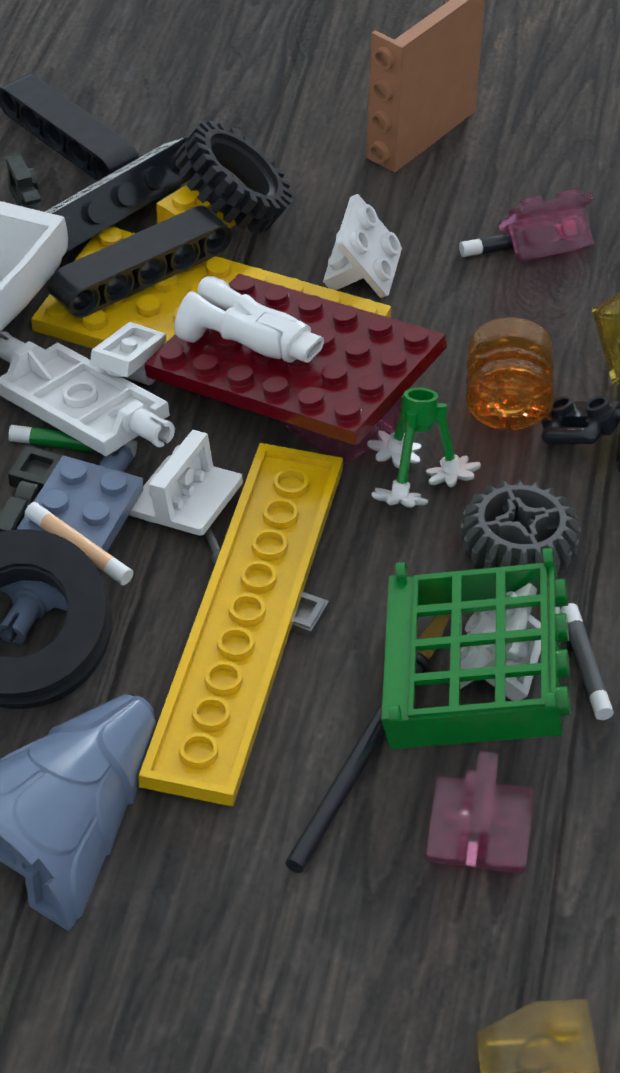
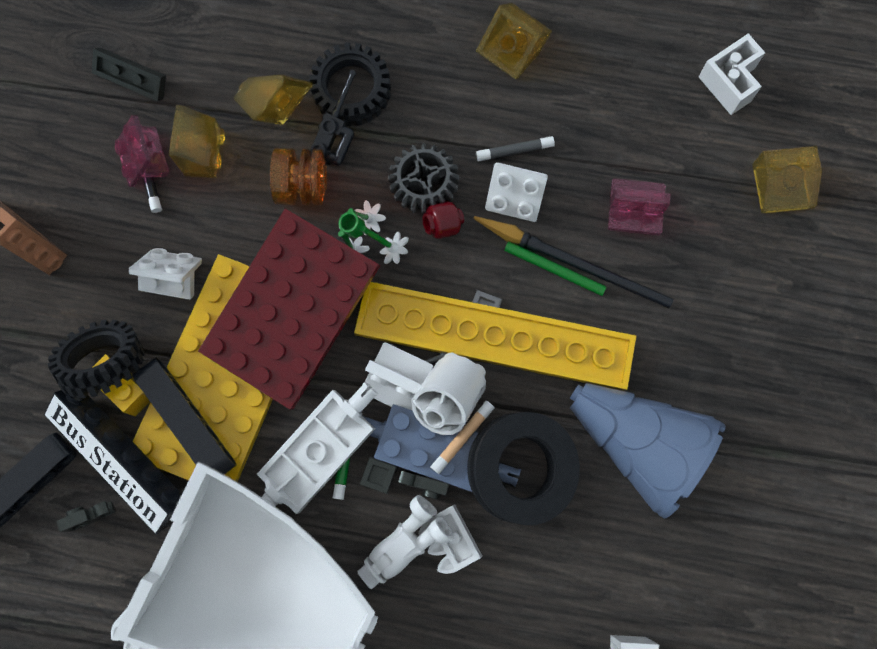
camera: 85 degrees left, 30 degrees up
white plate [90,322,167,385] -> none
white piece [174,276,324,363] -> none
green window [382,548,571,749] -> none
none -> clear yellow slope [169,105,225,178]
none -> white cylinder [412,352,486,435]
none -> dark red head [423,201,464,239]
none -> green bar [504,241,607,296]

